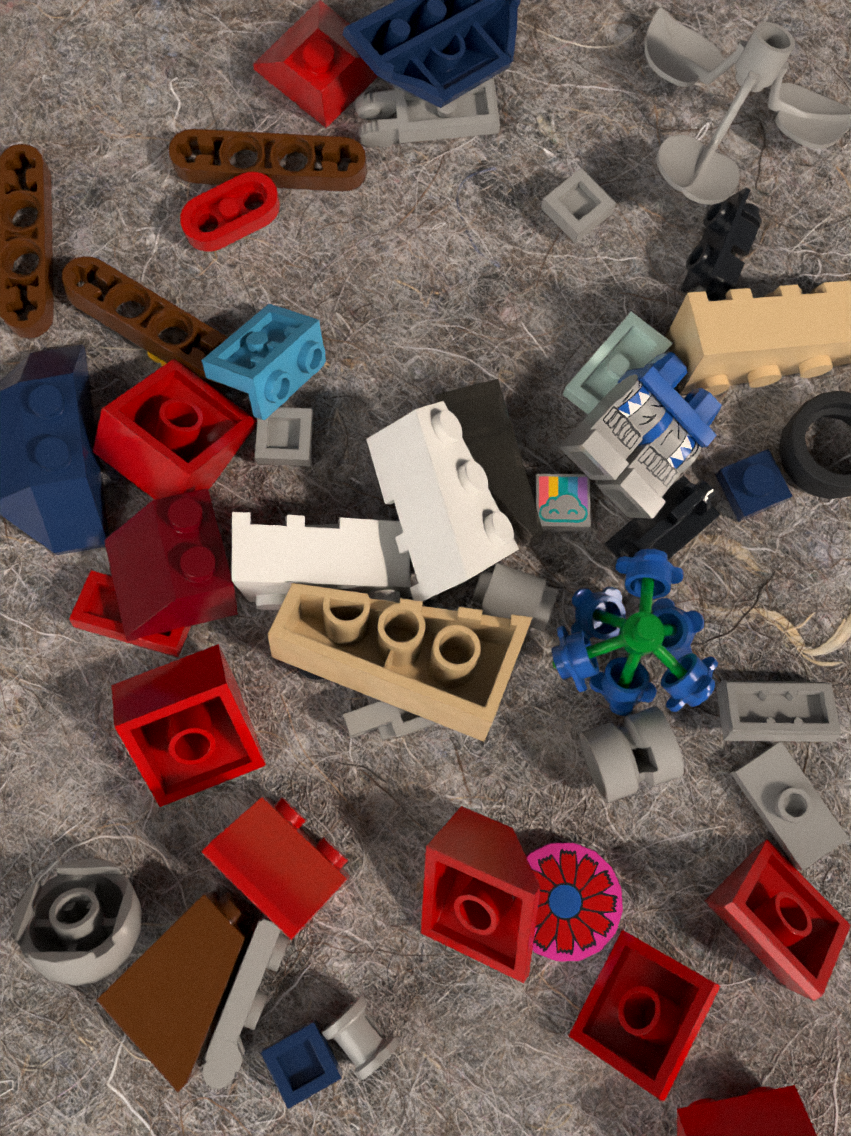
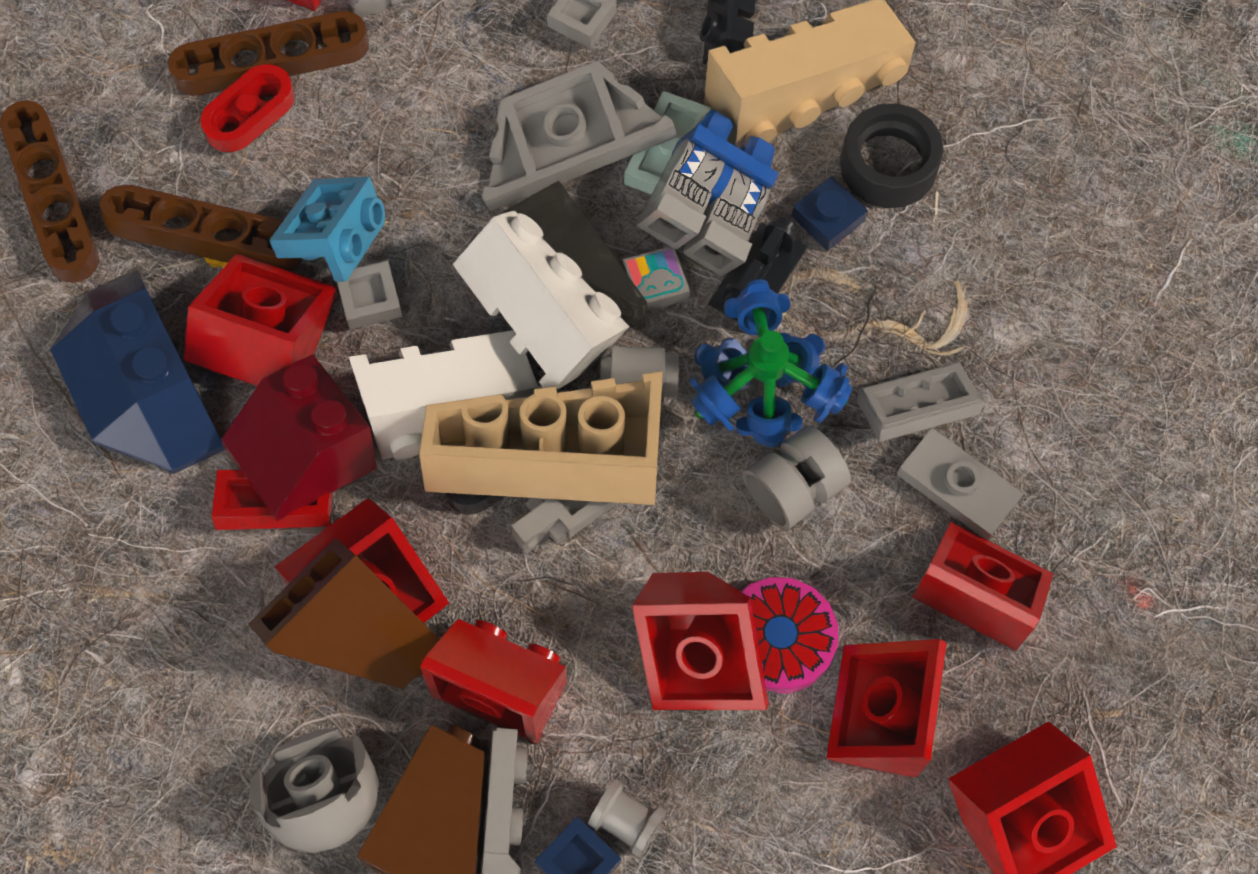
camera: 20 degrees left, 10 degrees down
none -> reddish brown slope [249,537,440,689]
none -> light grey wing [482,61,678,211]

